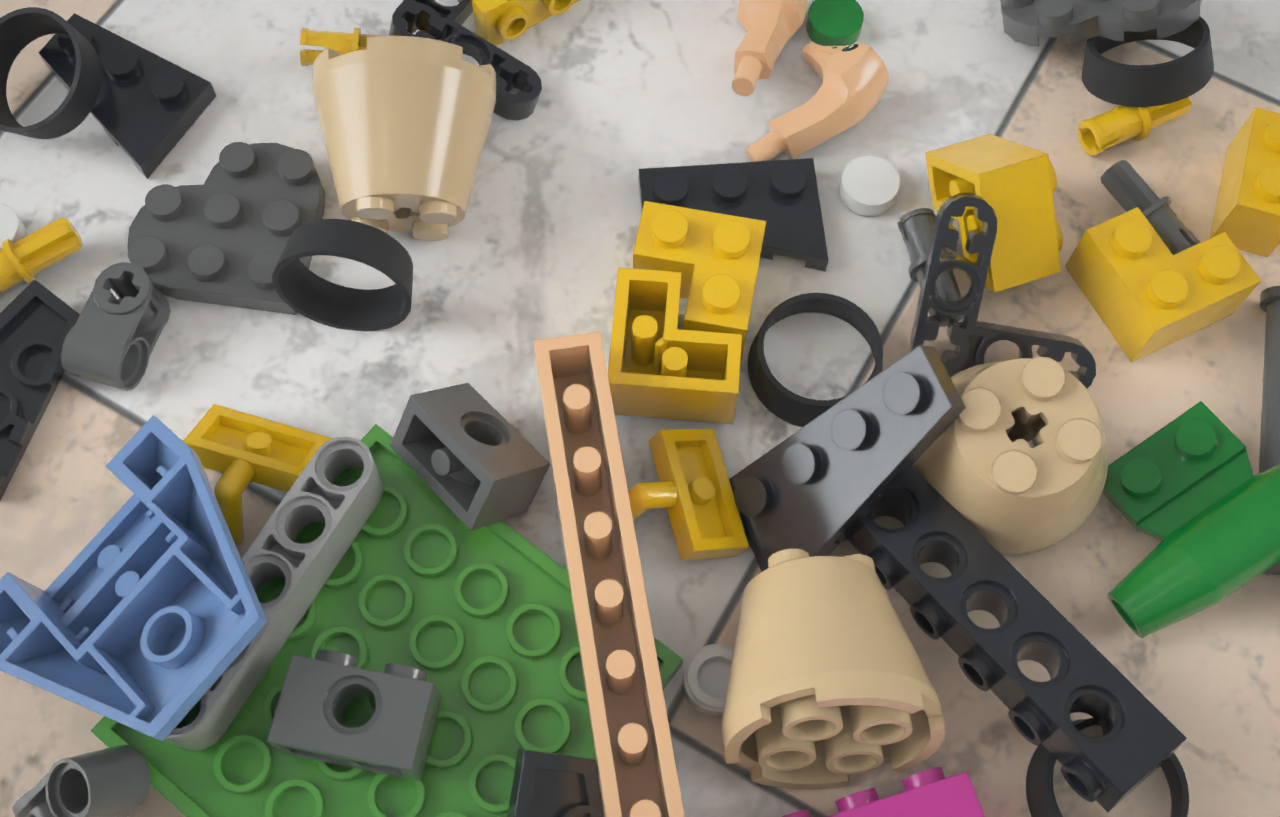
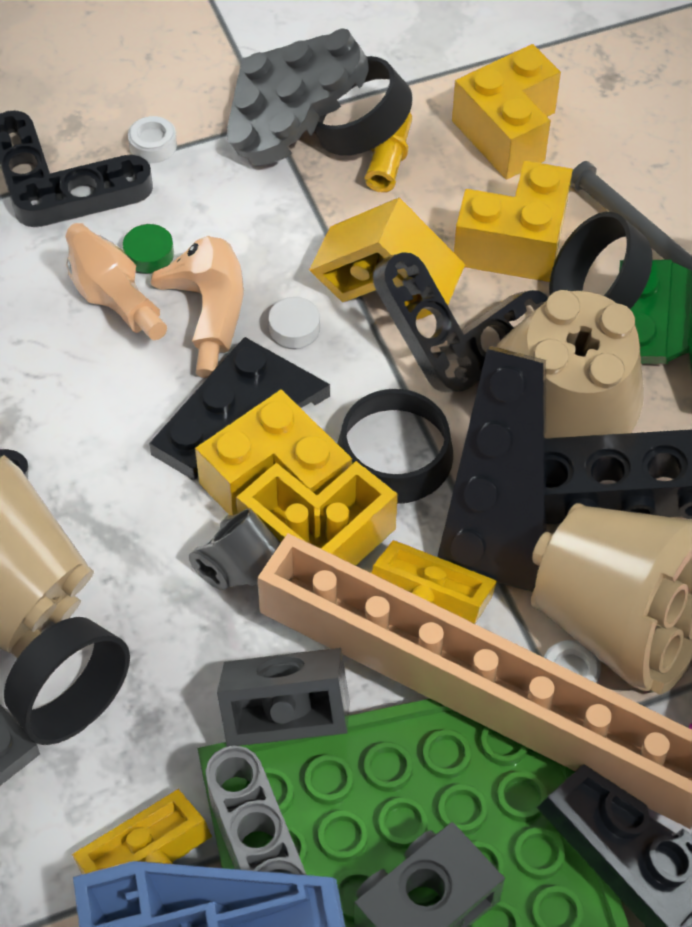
camera: 50 degrees left, 10 degrees down
dark grey axle [897,208,964,327] -> none
dark grey axle [1100,160,1201,255] -> none
none -> dark grey piece [189,508,281,590]
none -> black tyre [549,212,653,309]

